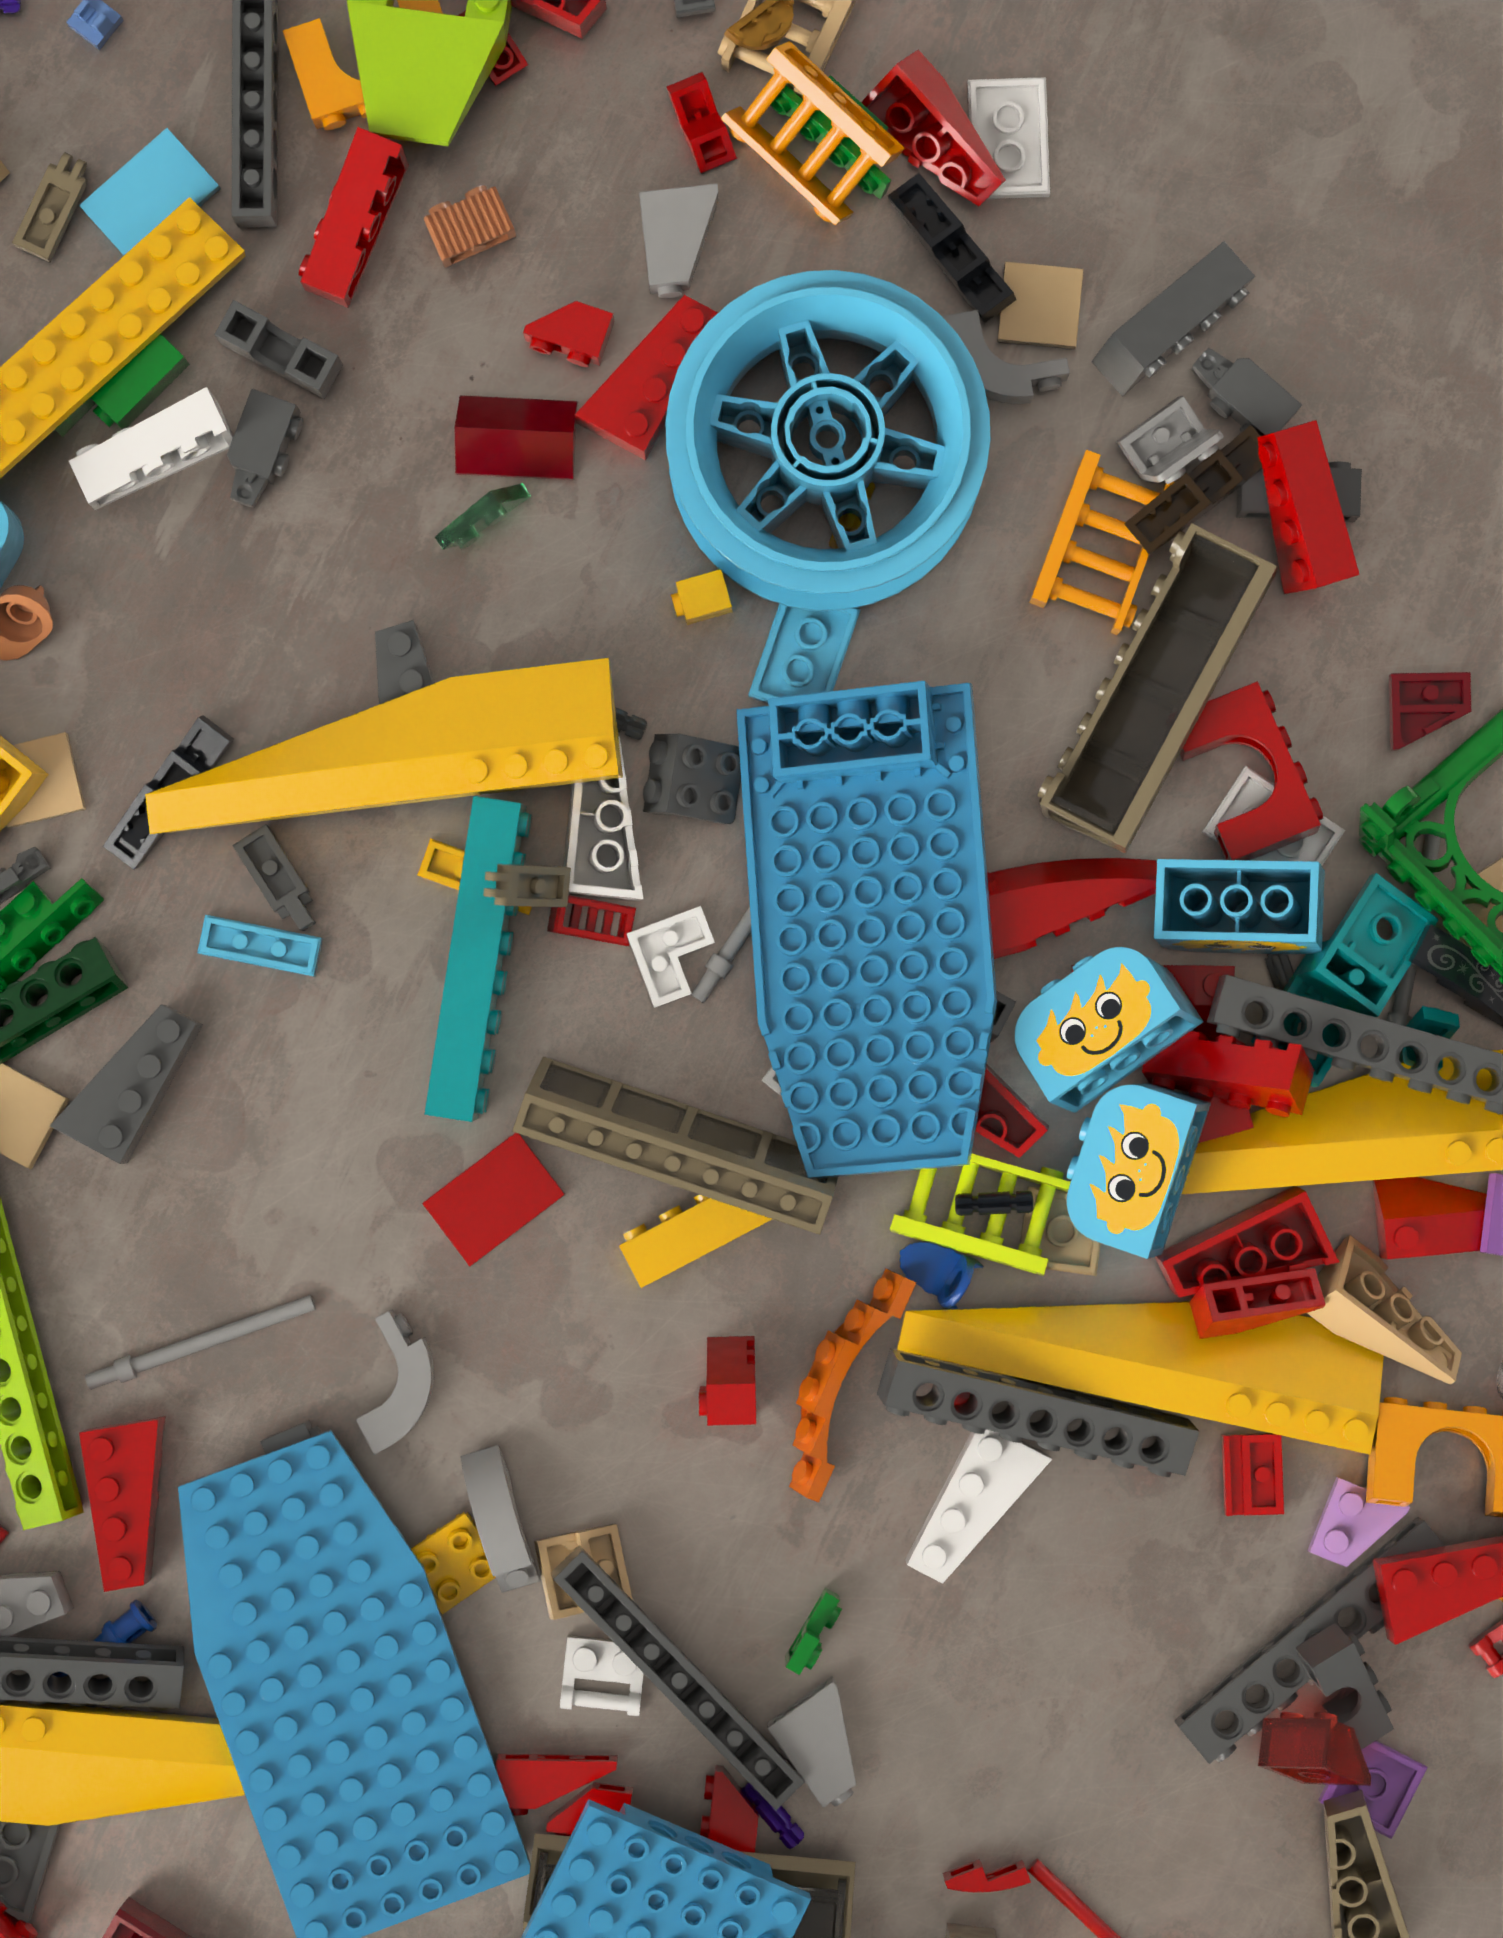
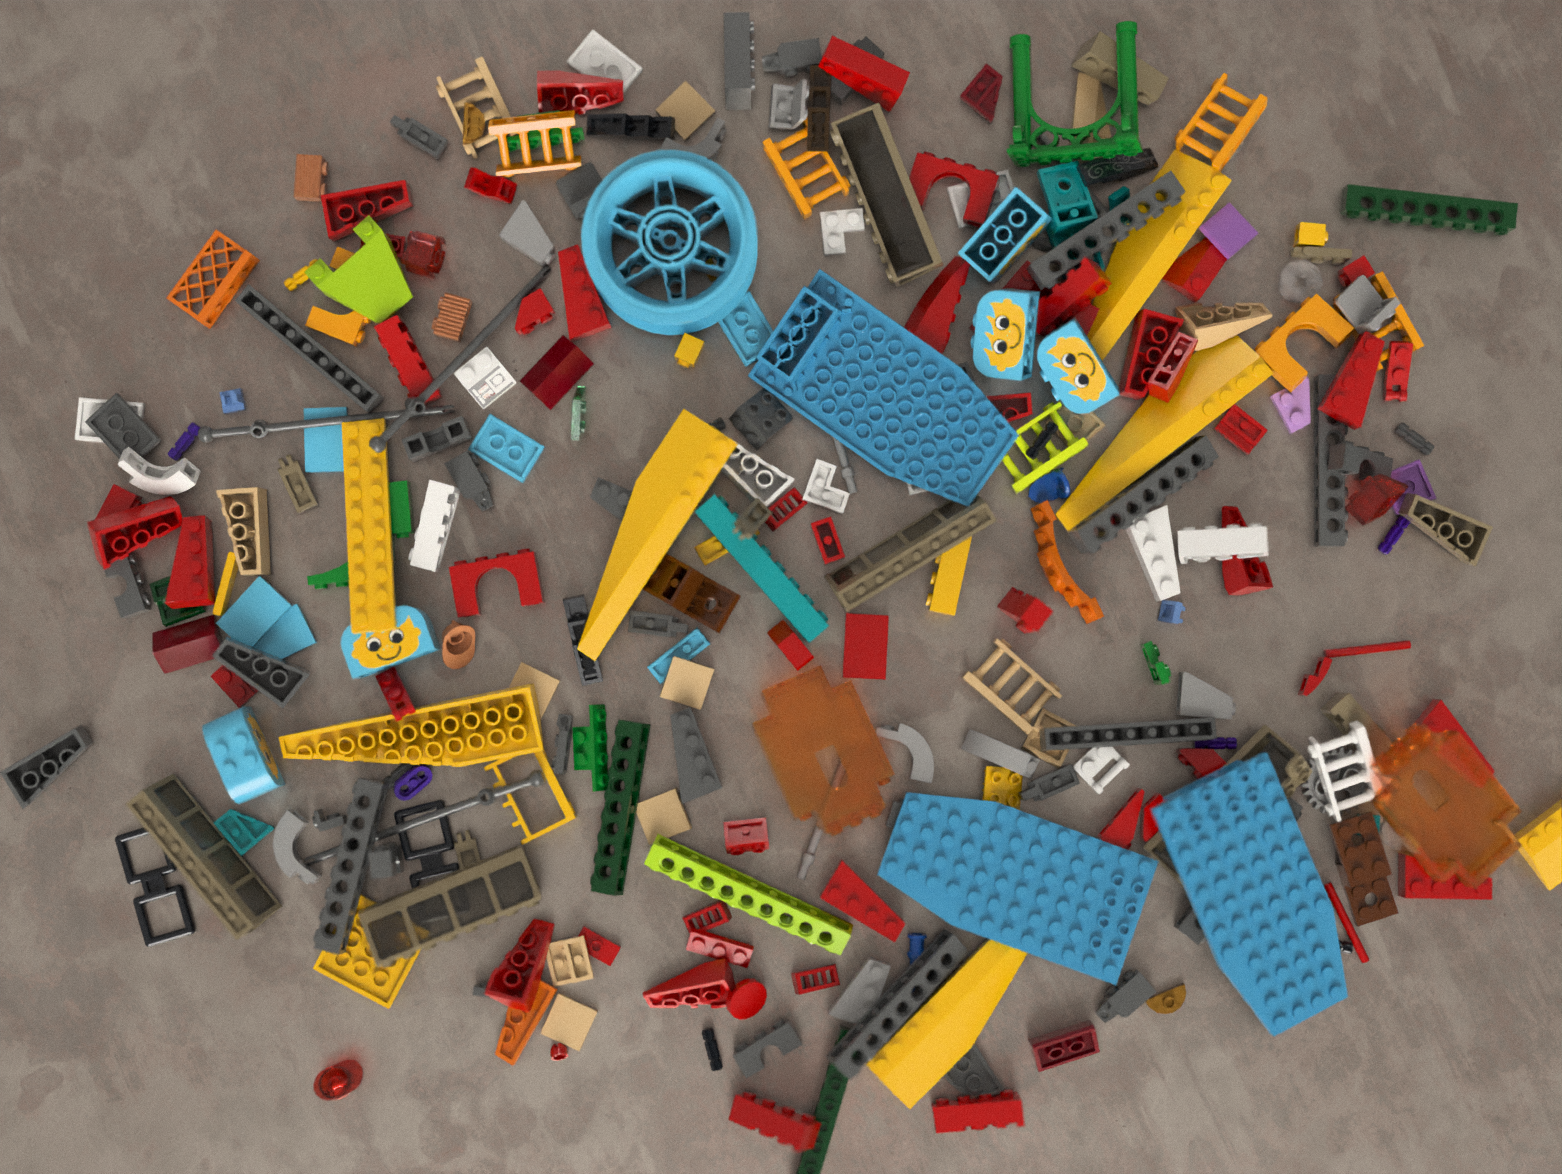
camera: 55 degrees left, 0 degrees up
none -> dark grey bar [198,405,455,443]
none -> dark grey bar [369,265,551,453]
none -> clear red brick [401,231,446,279]
none -> red arch [449,548,545,618]
none -> white slope [453,346,517,409]
none -> medium azure tile [468,414,545,483]
none -> dark grey bracket [556,162,603,219]
none -> reddish brown bracket [643,554,741,634]
none -> tan tile [660,655,714,710]
none -> red bracket [723,817,769,856]
none -> clear orange panel [751,665,895,837]
none -> red slope [767,620,814,671]
none -> red brick [810,516,845,565]
none -> white plate [820,208,865,256]
none -> tan fence [961,638,1062,735]
none -> dark grey hinge [1018,763,1080,802]
none -> medium blue tile [1158,600,1186,624]
none -> white wedge [1178,523,1268,564]
none -> red wedge [1222,506,1273,596]
none -> dark purple axle [1378,516,1410,554]
none -> dark grey axle [1395,422,1435,455]

